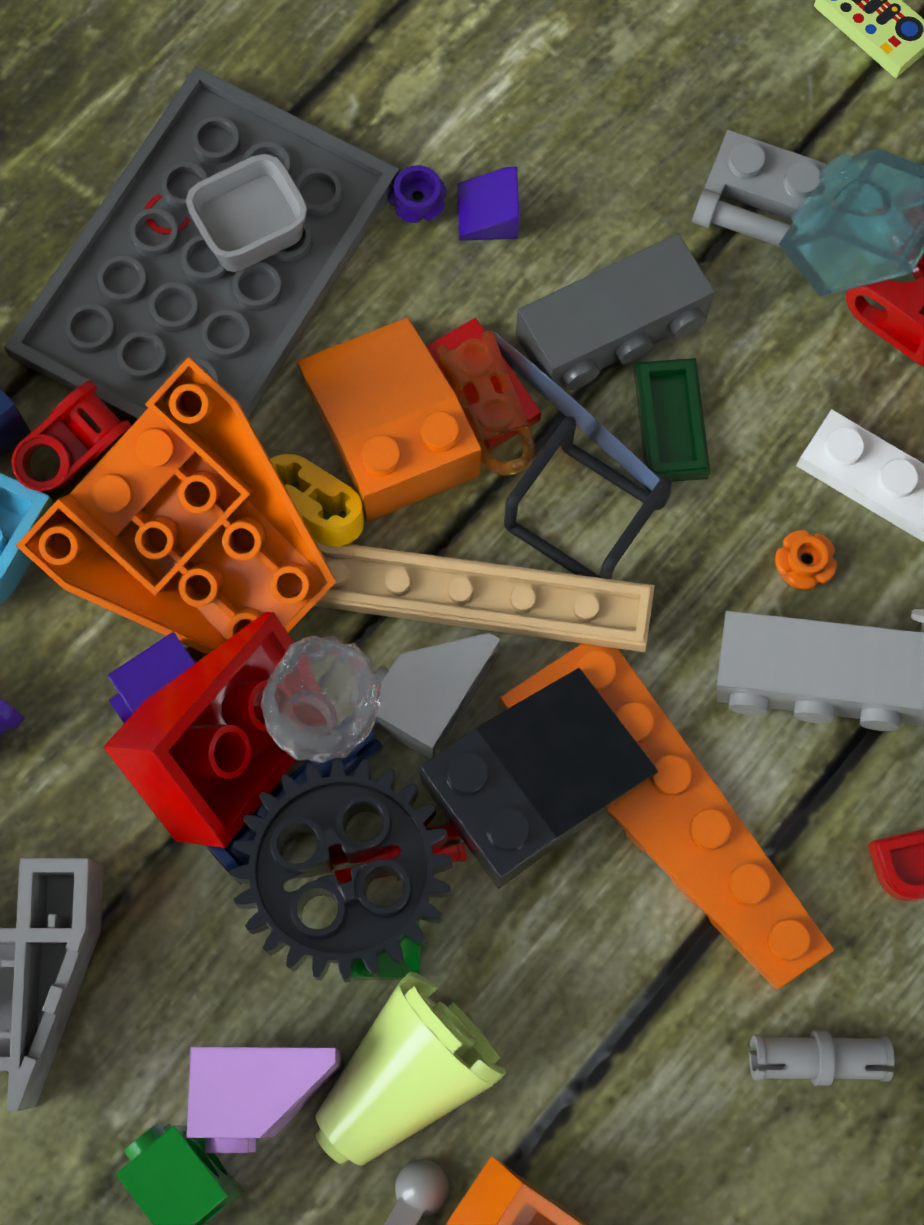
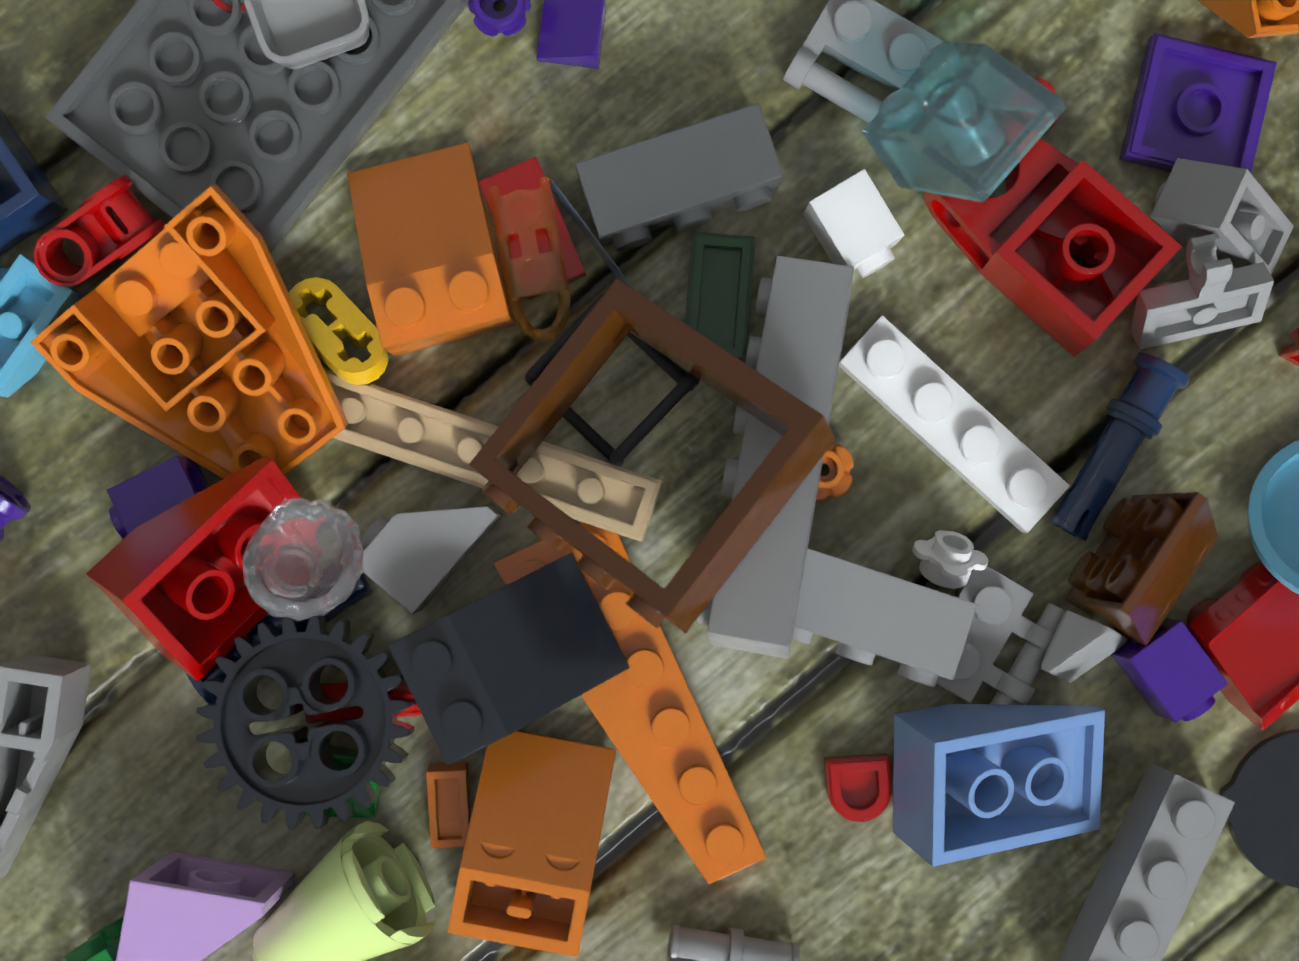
camera: 10 degrees right, 15 degrees up
none -> orange piece [426,762,471,848]
none -> orange slope [447,730,616,957]
none -> reddish brown window [469,279,836,634]
none -> light grey brick [697,256,854,659]
none -> white brick [803,169,904,278]

